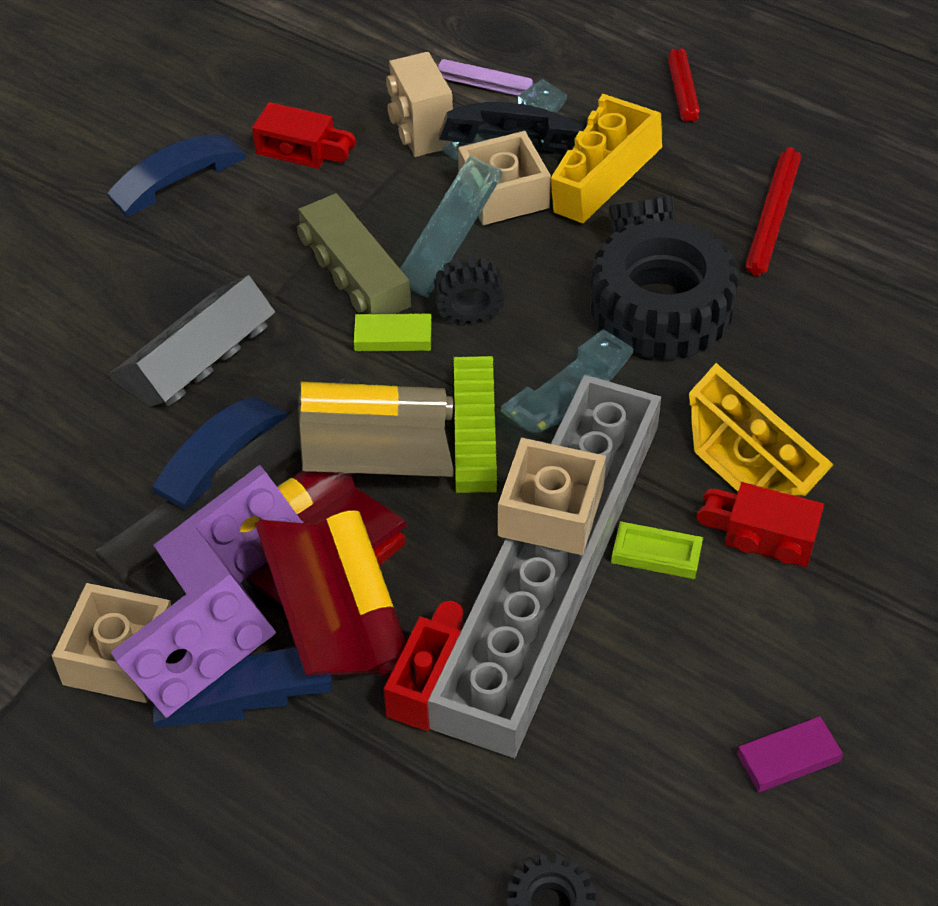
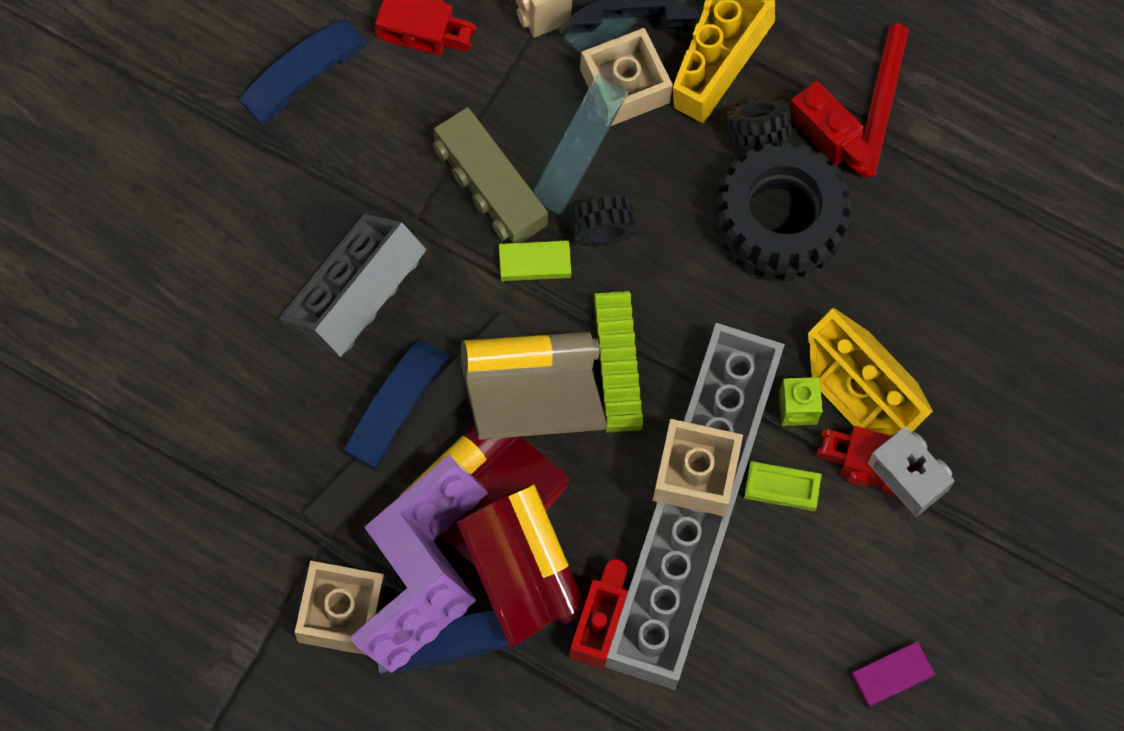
camera: 10 degrees left, 20 degrees up
clear light blue slope [501,329,633,433] -> none
none -> lime brick [779,377,823,426]
none -> red brick [790,80,872,173]
none -> light grey brick [867,426,955,517]

